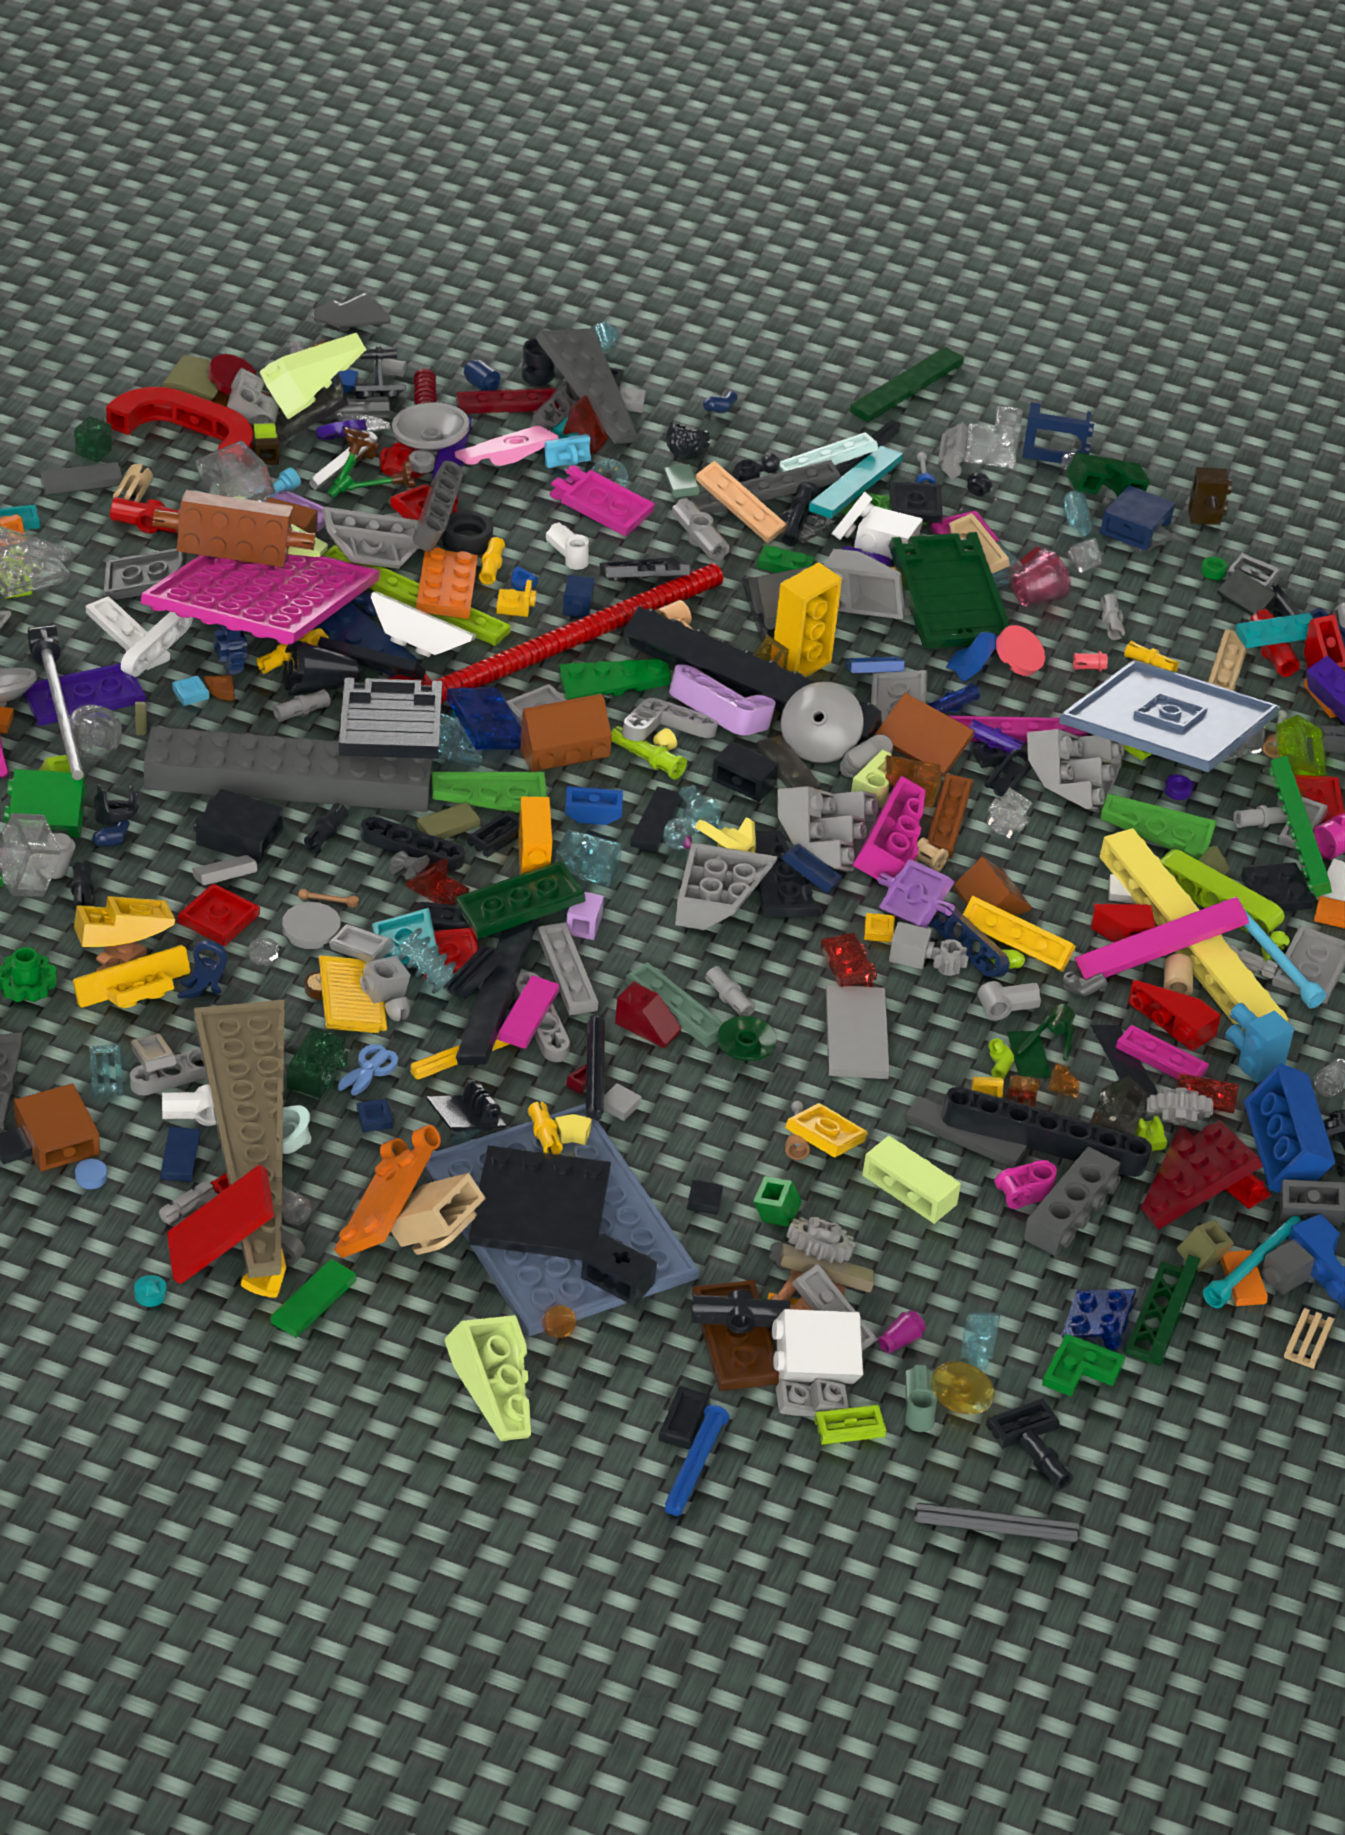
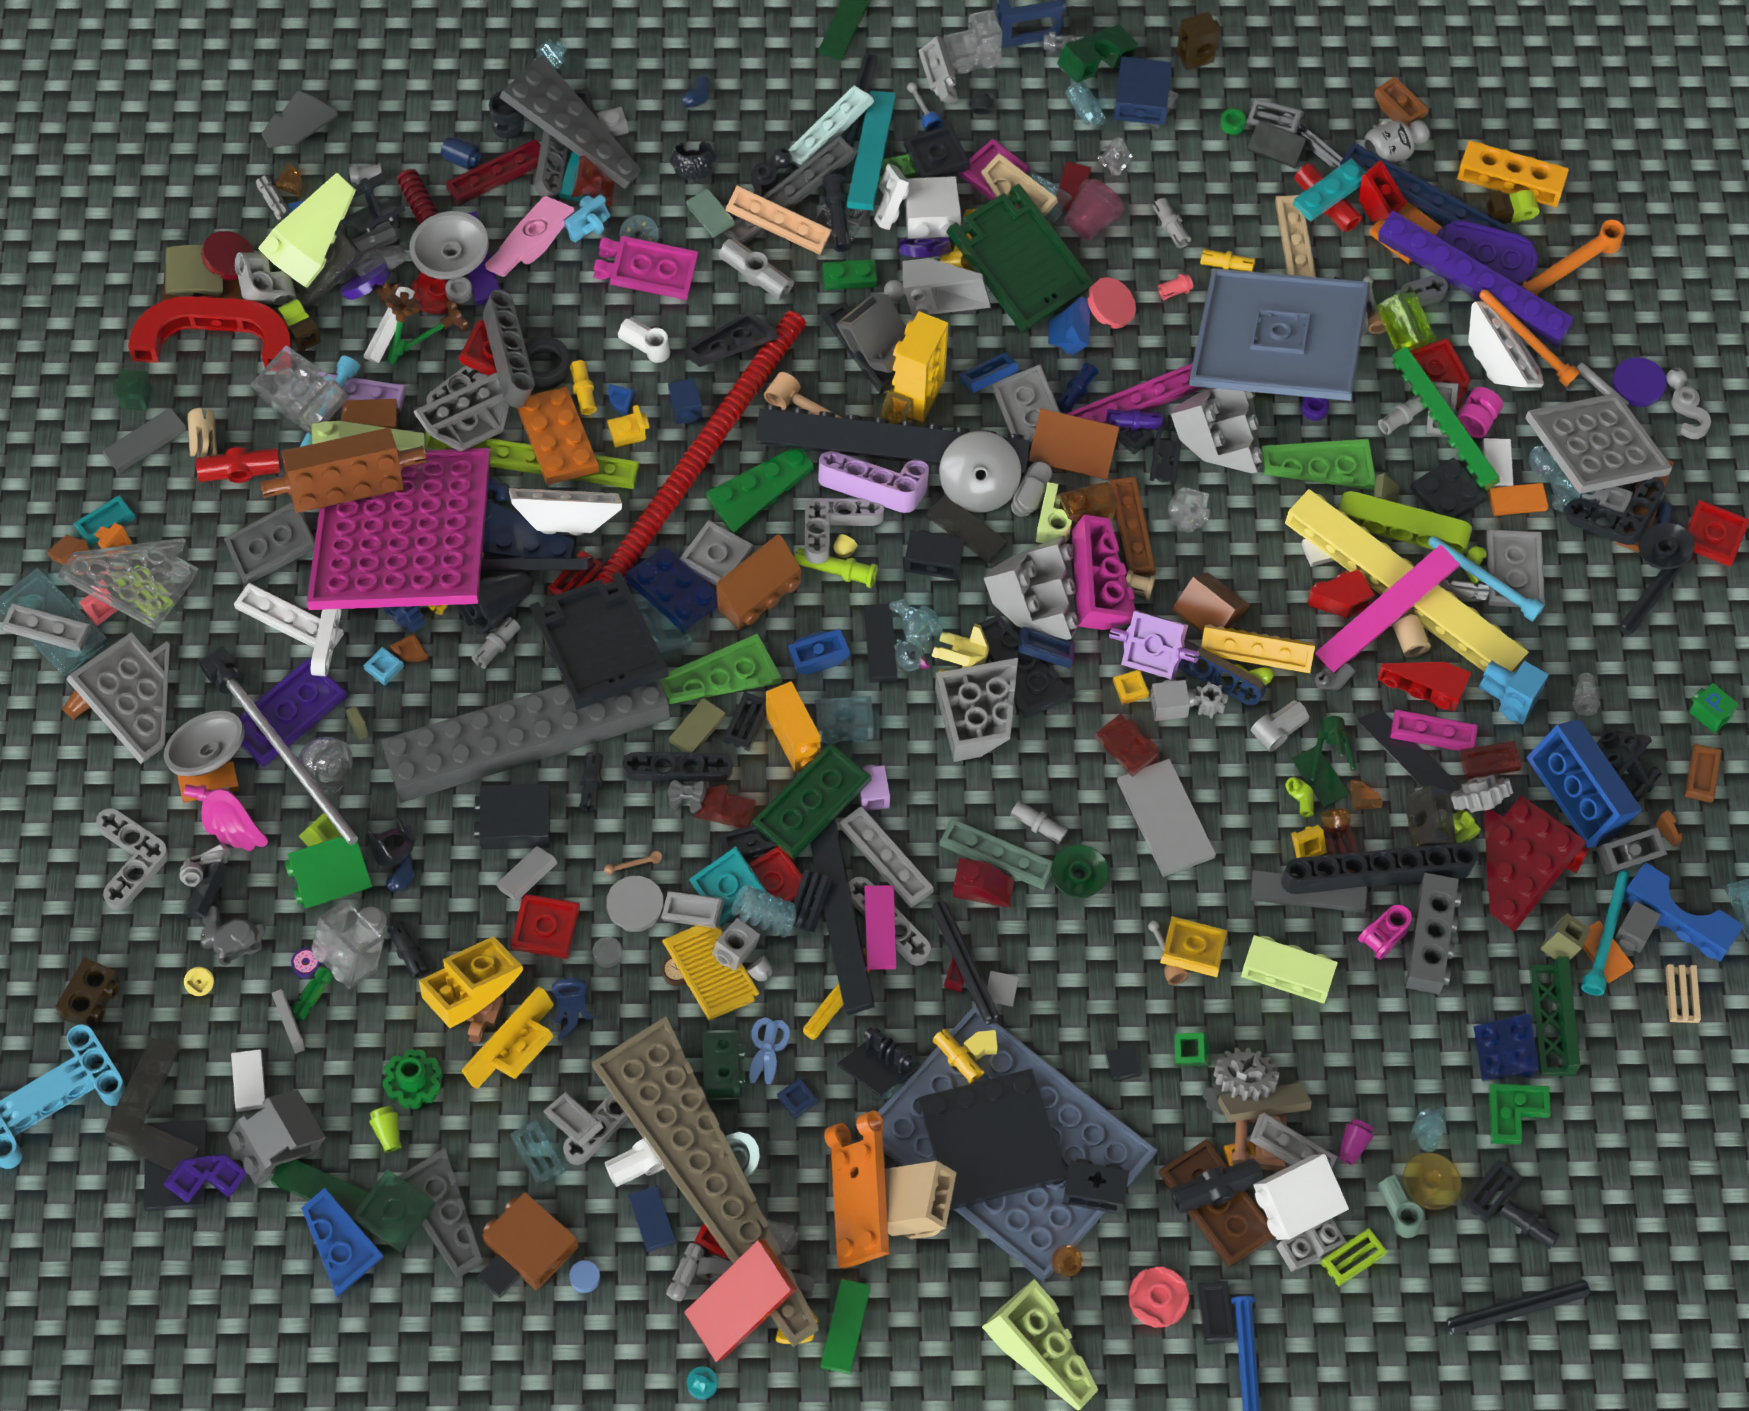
camera: 20 degrees left, 20 degrees up
none -> coral tile [1128,1266,1189,1327]

